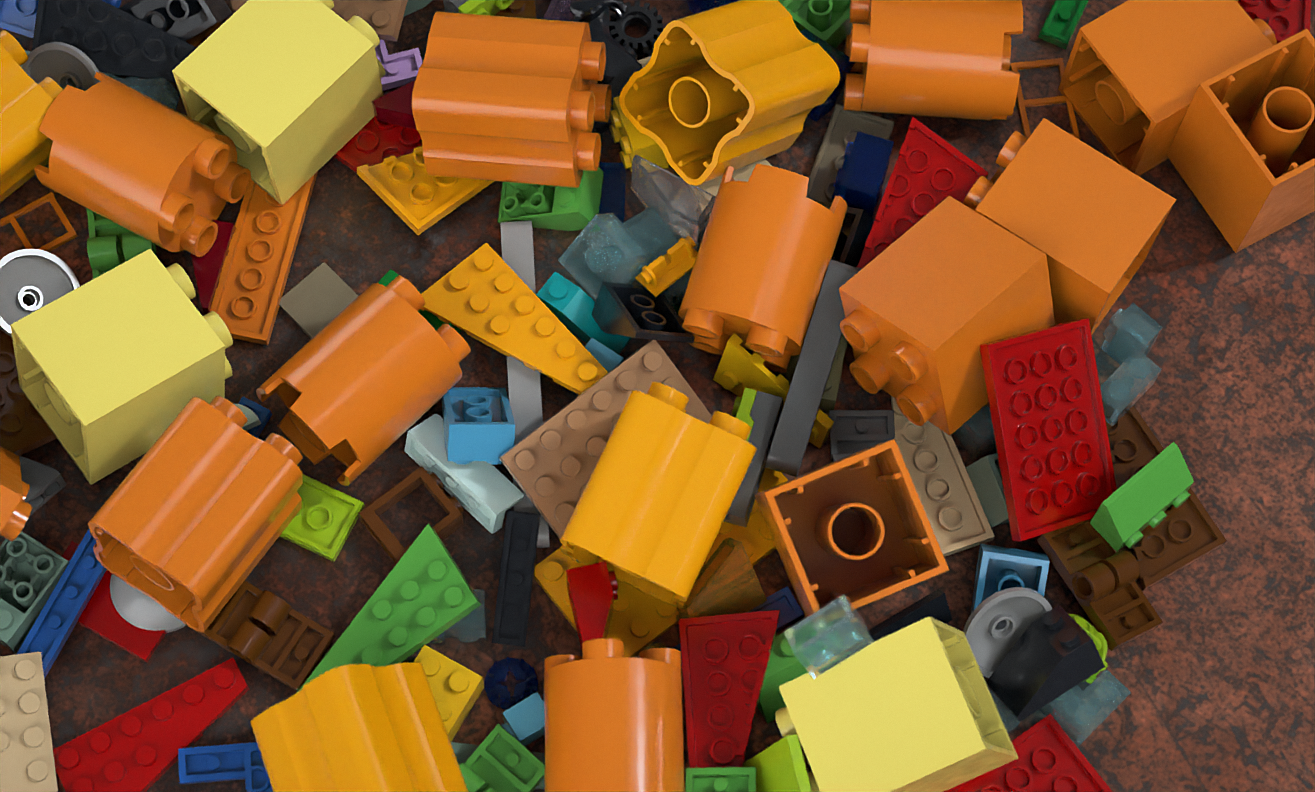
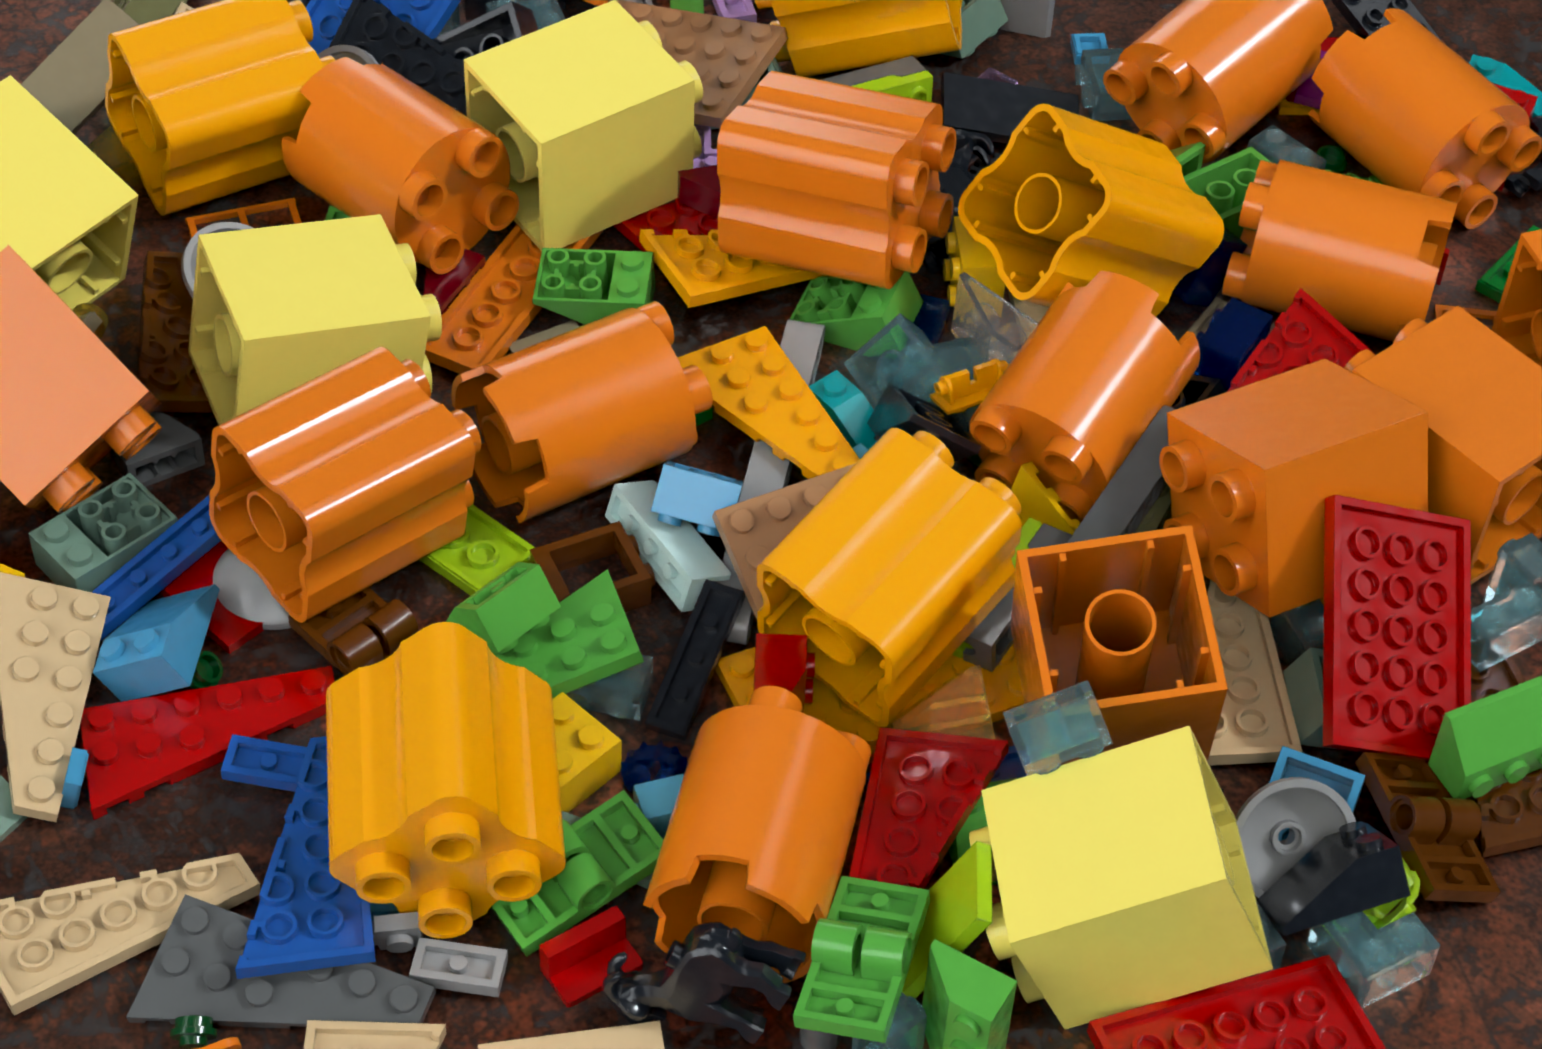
camera: 15 degrees right, 20 degrees down
none -> dark azure slope [93,584,220,702]
none -> dark green plate [190,651,223,689]
none -> bright green slope [446,562,561,654]
none -> bright green slope [532,248,656,324]

